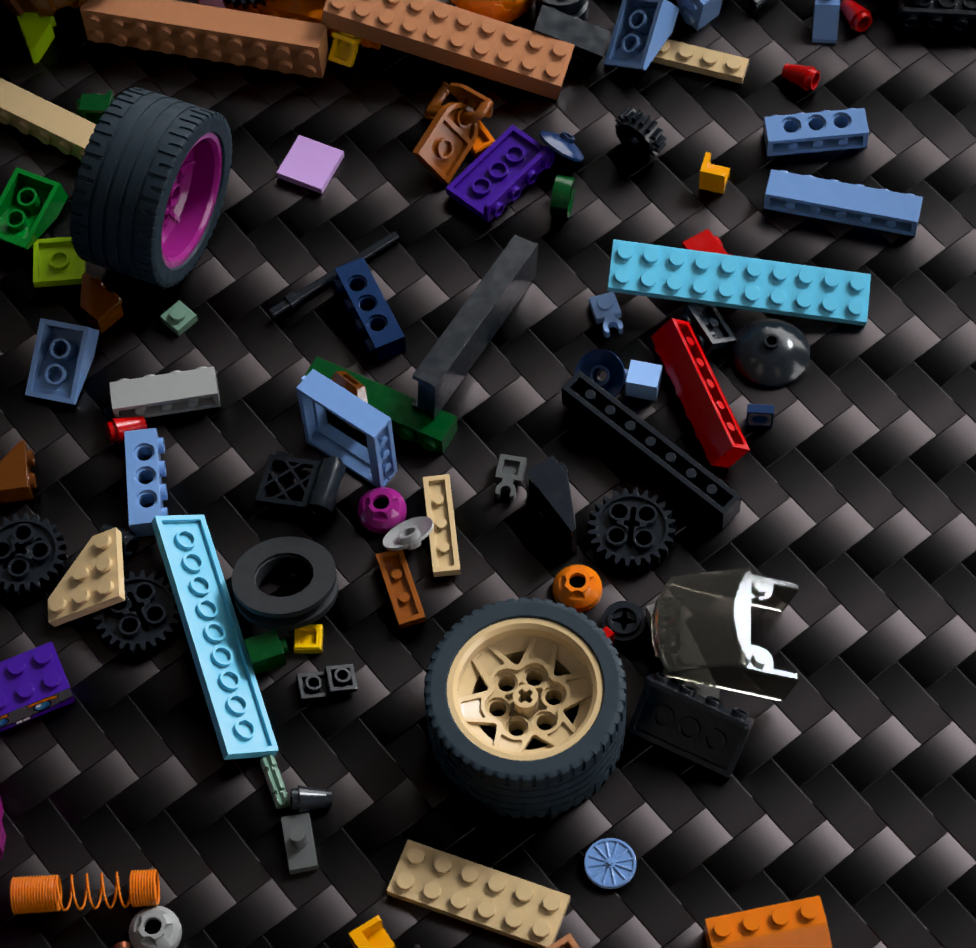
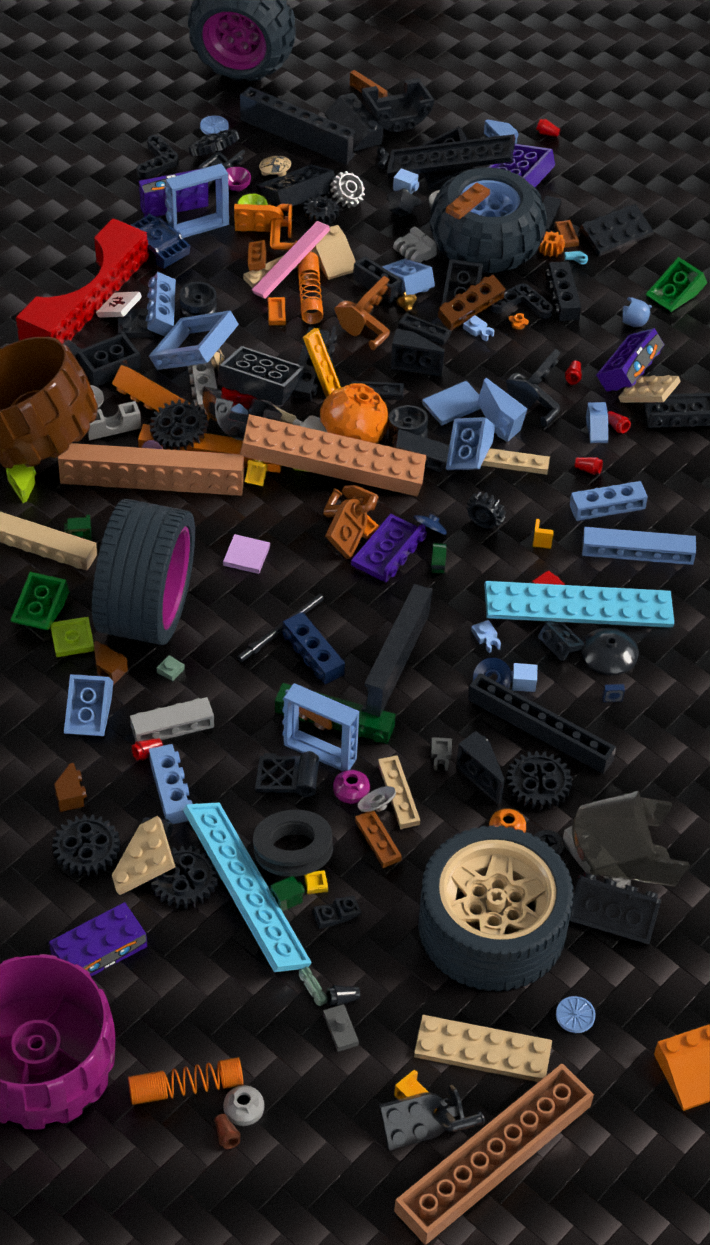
camera: 15 degrees left, 10 degrees down
red brick [651,318,750,468] -> none

